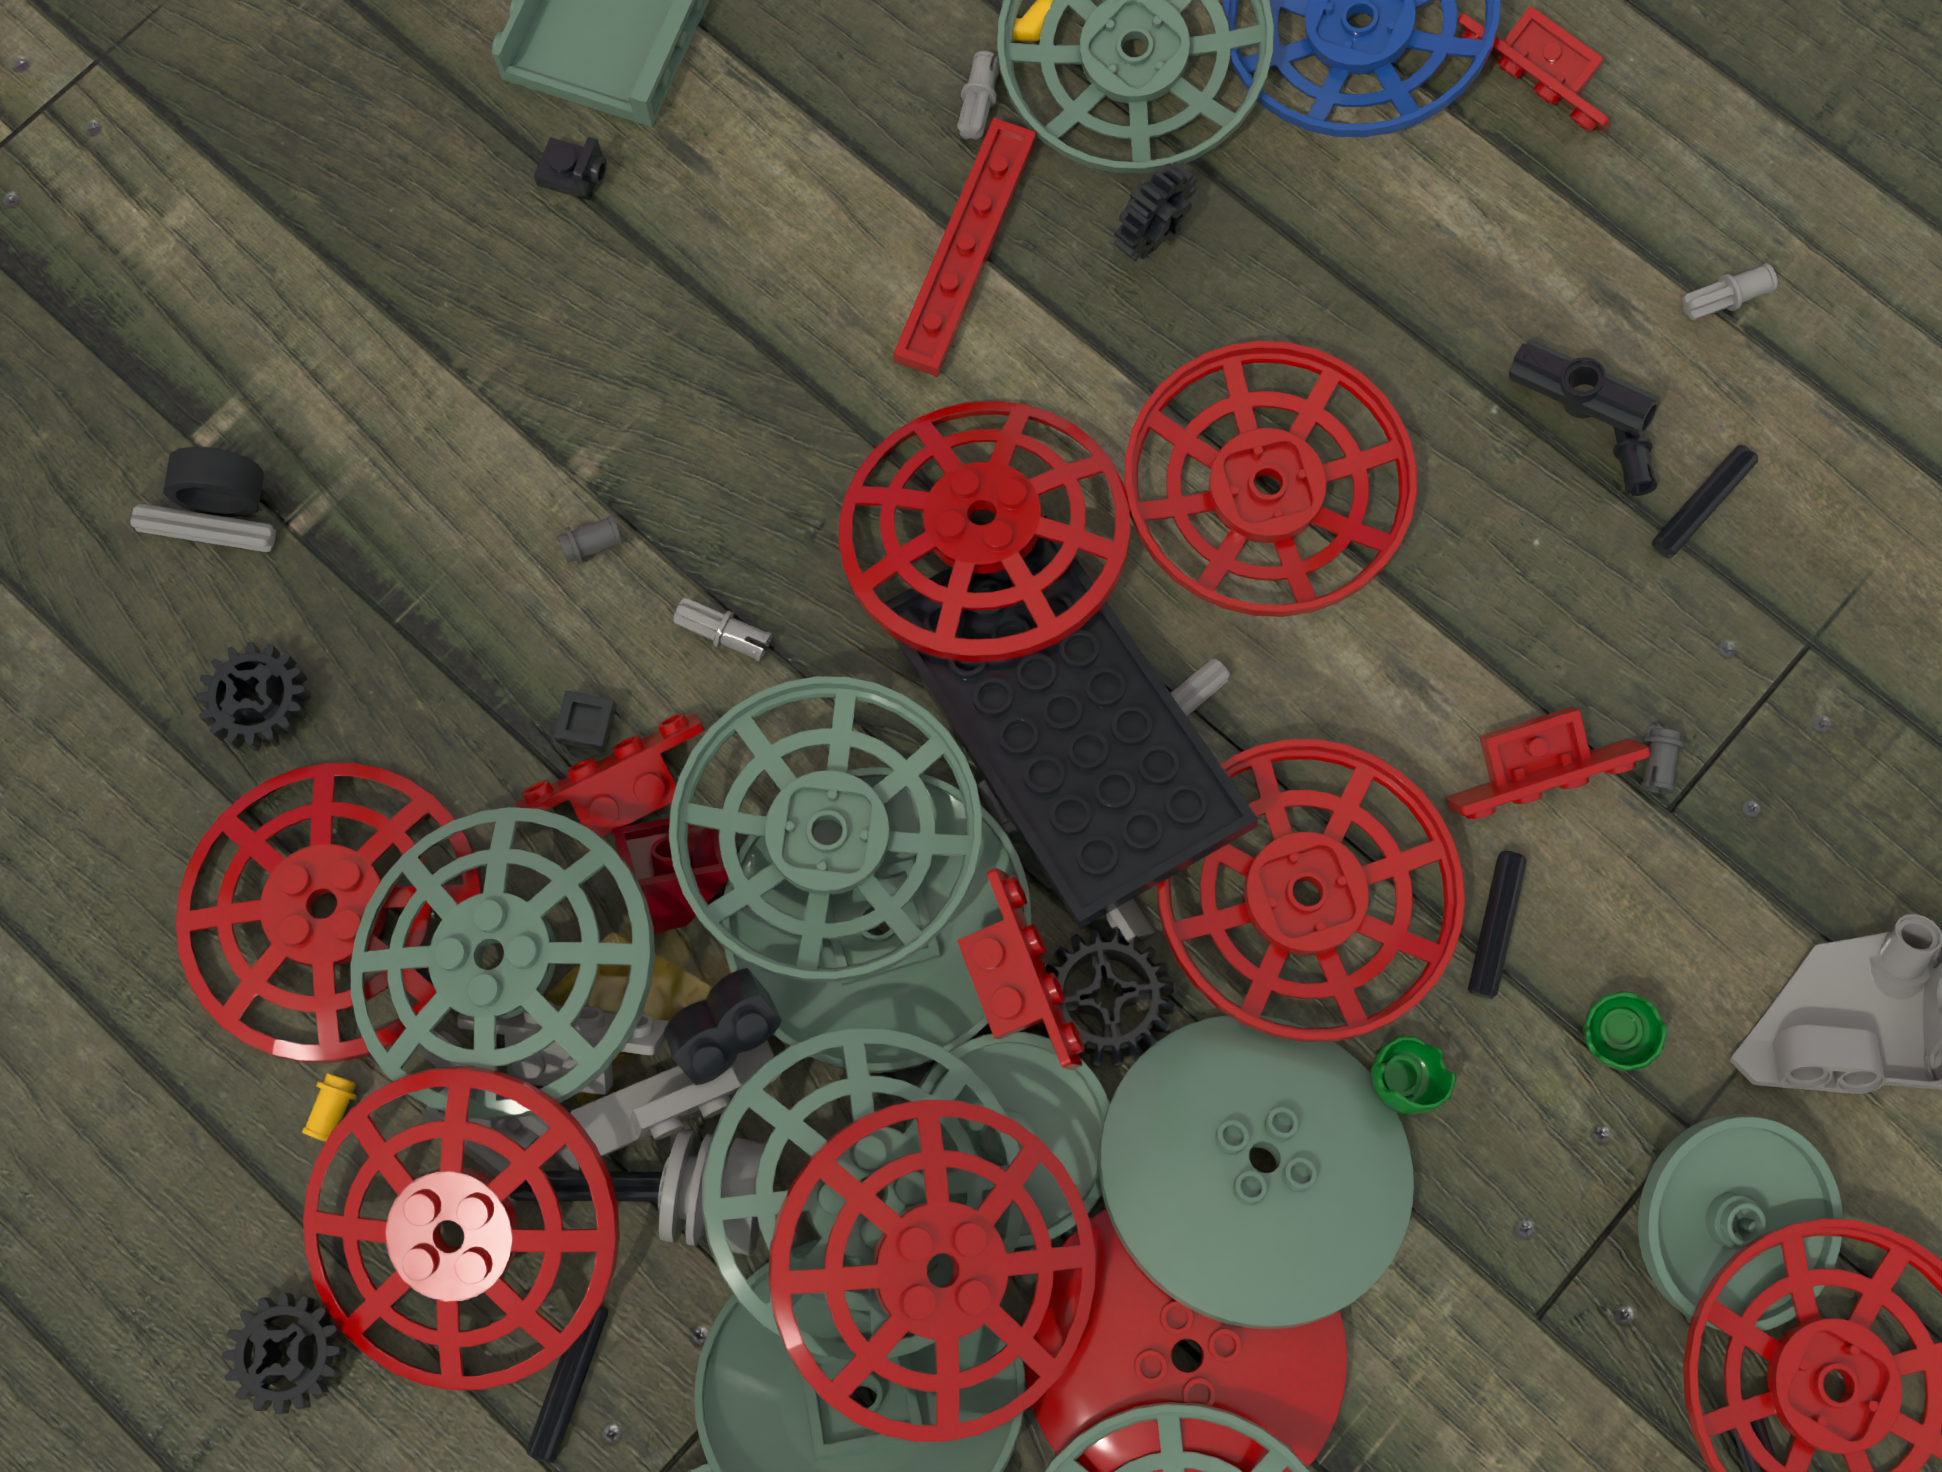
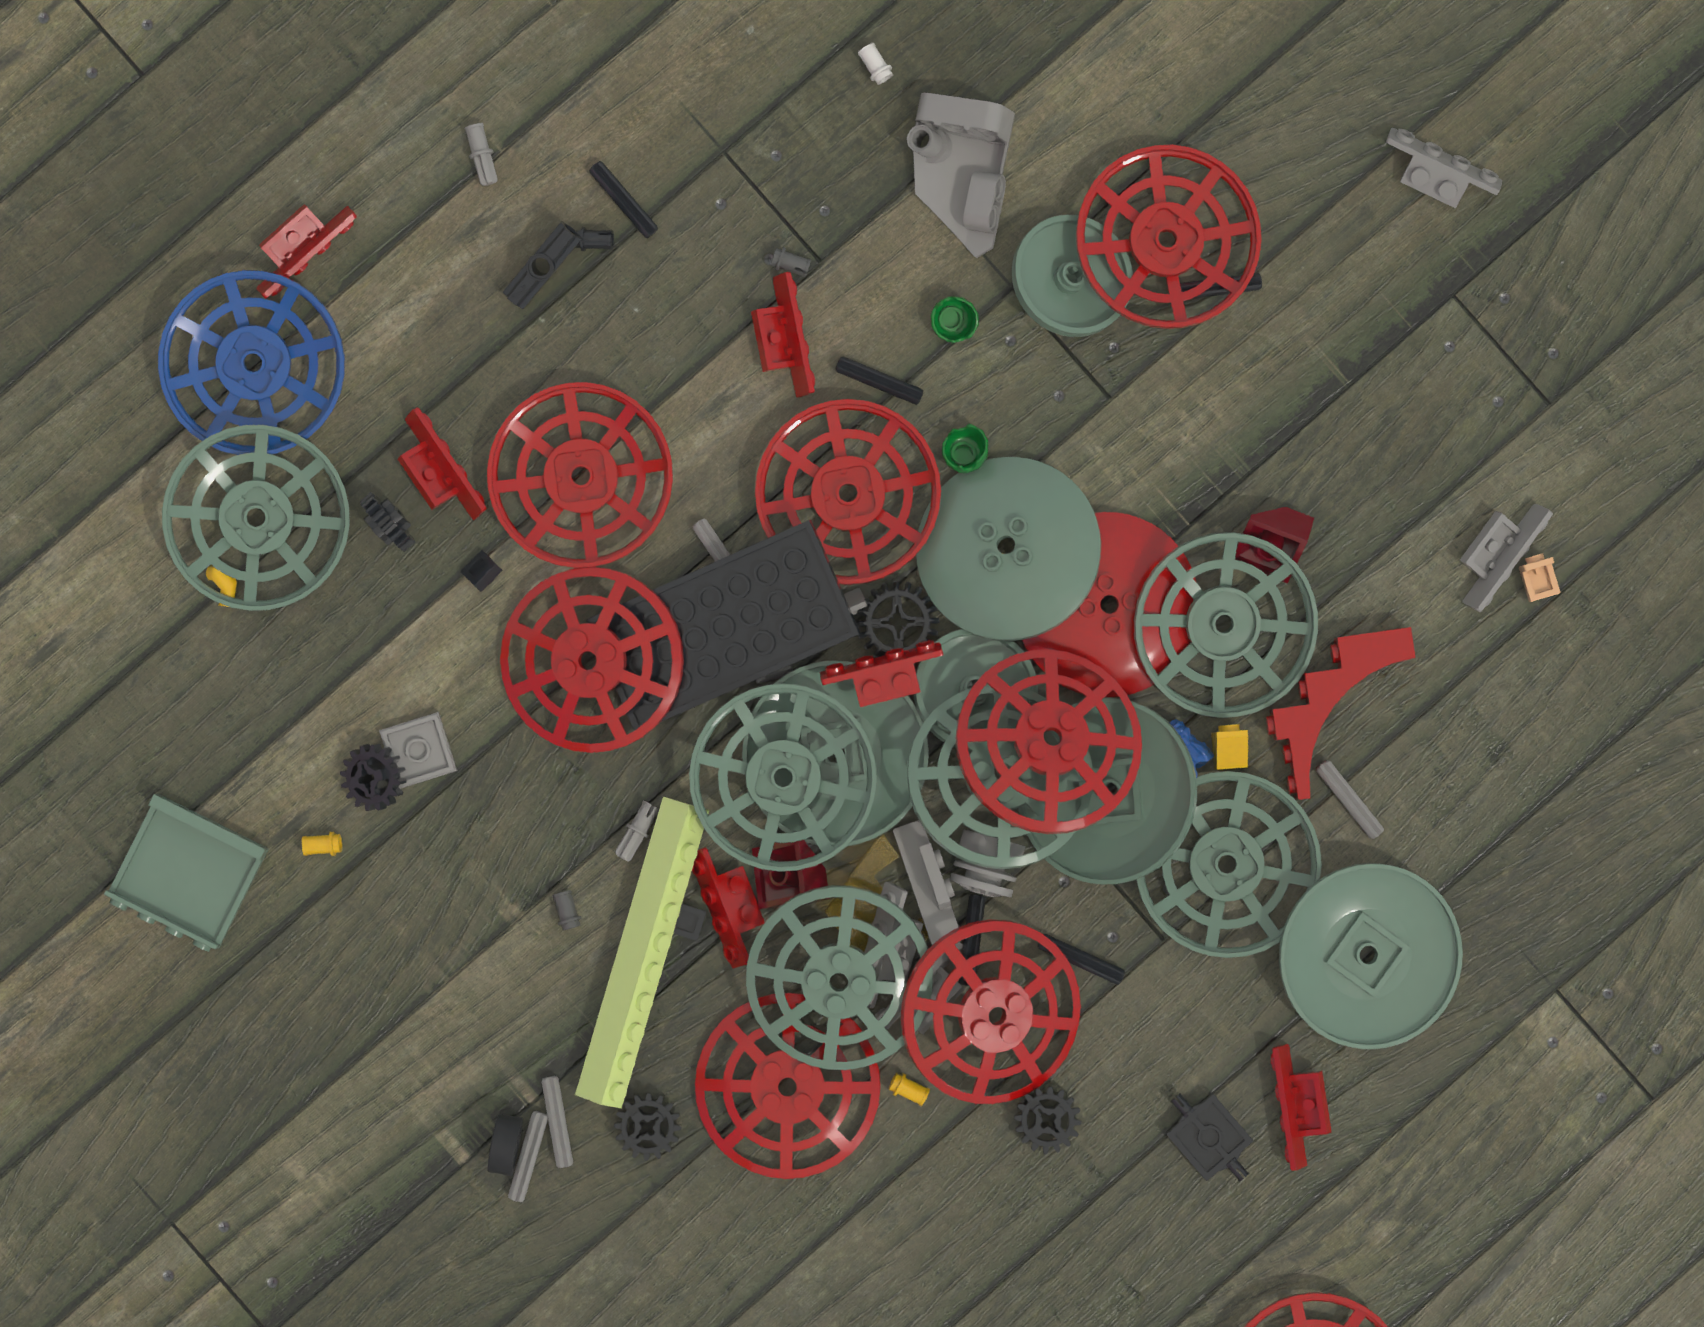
camera: 85 degrees left, 15 degrees up
black bracket [534,137,607,201] -> none
black brick [664,968,782,1085] -> none
red plate [893,118,1036,377] -> none
light grey axle [957,51,1000,140] -> none
none -> yellow pin [302,832,342,856]
none -> black gear [340,743,407,811]
none -> light grey tile [379,712,458,789]
none -> red bracket [397,407,487,520]
none -> black plate [460,550,503,592]
none -> light grey axle [542,1076,573,1168]
none -> yellowish green brick [575,797,709,1108]

